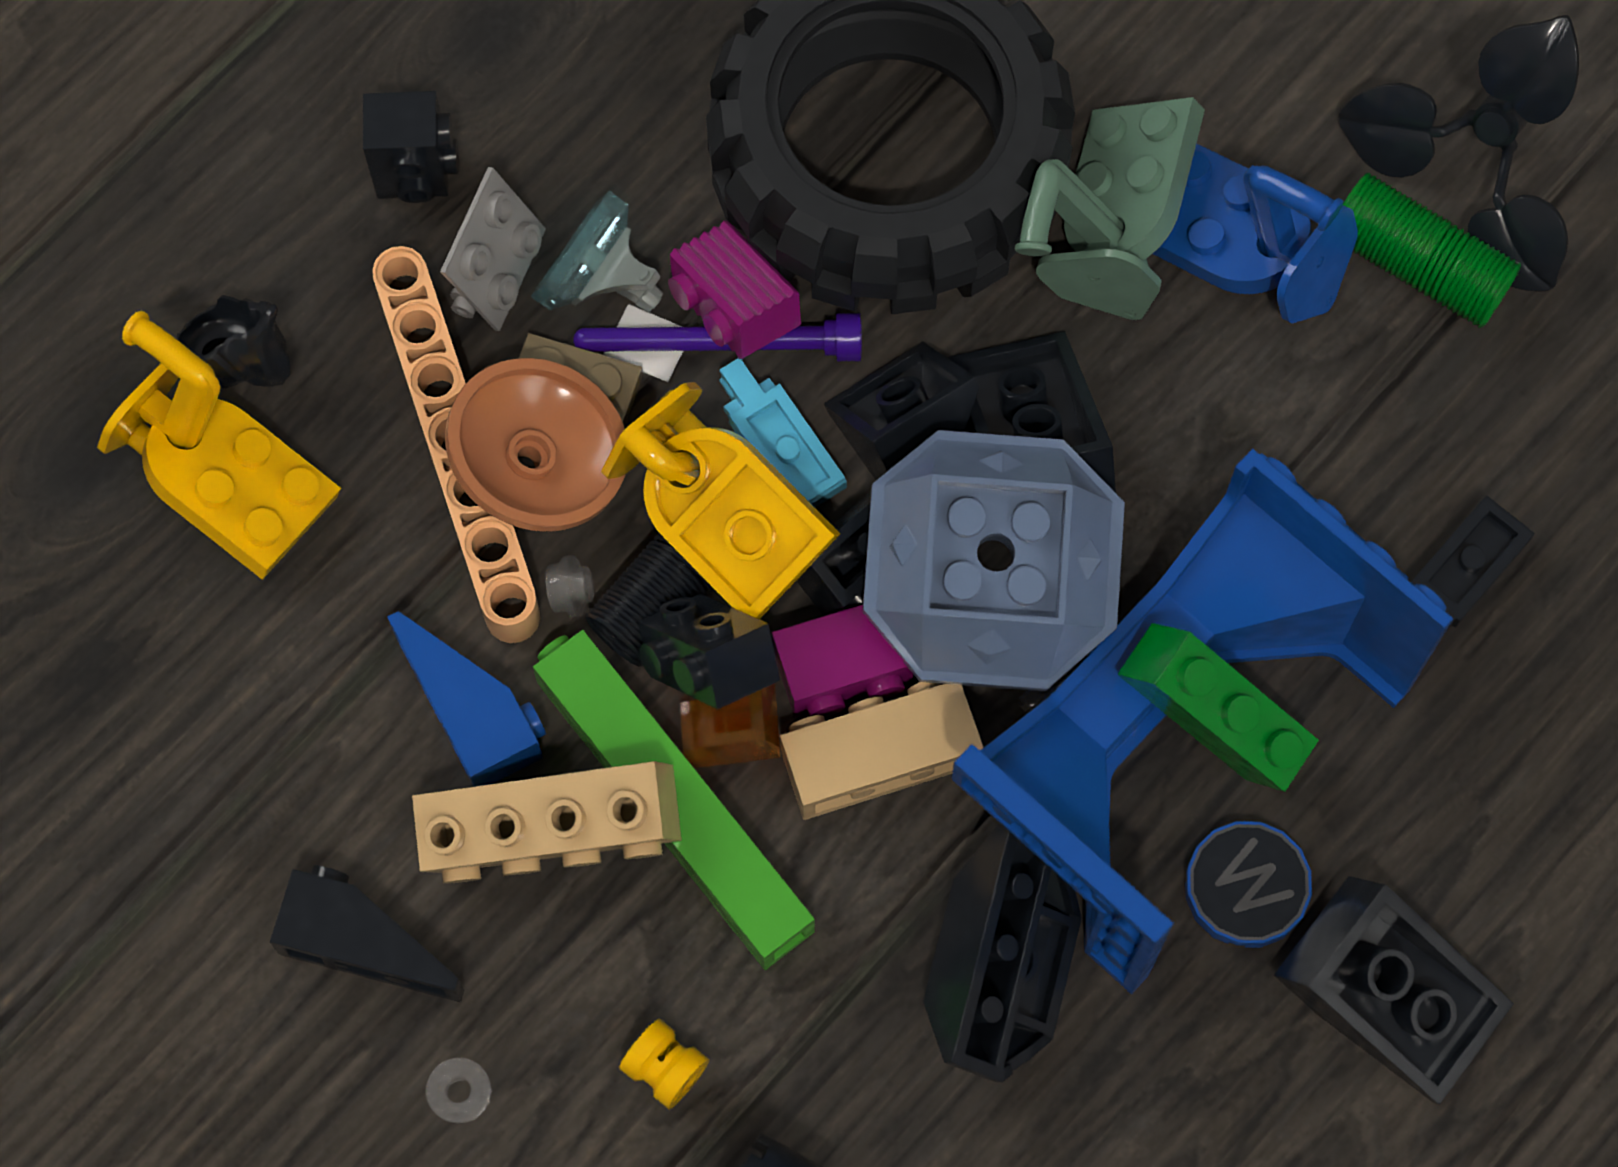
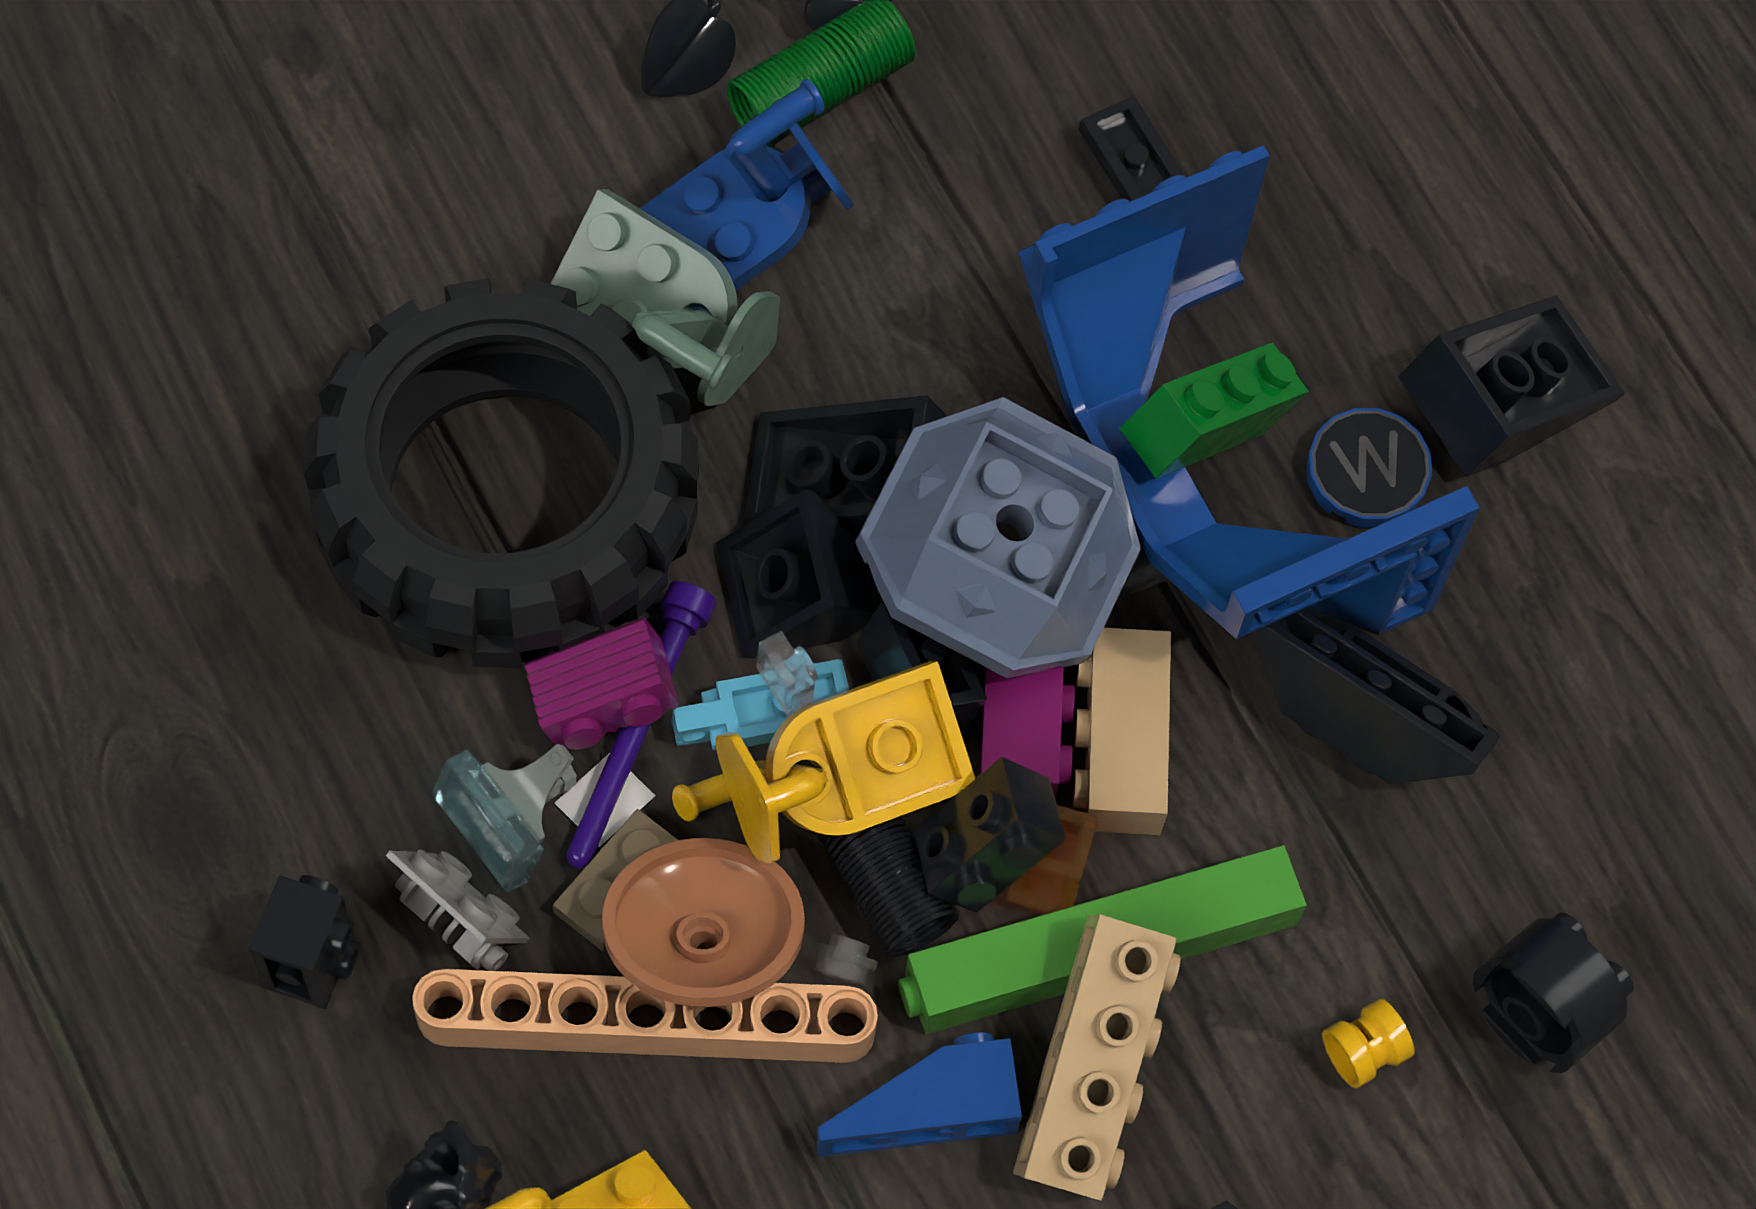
camera: 75 degrees left, 5 degrees down
none -> clear plate [756,631,818,717]

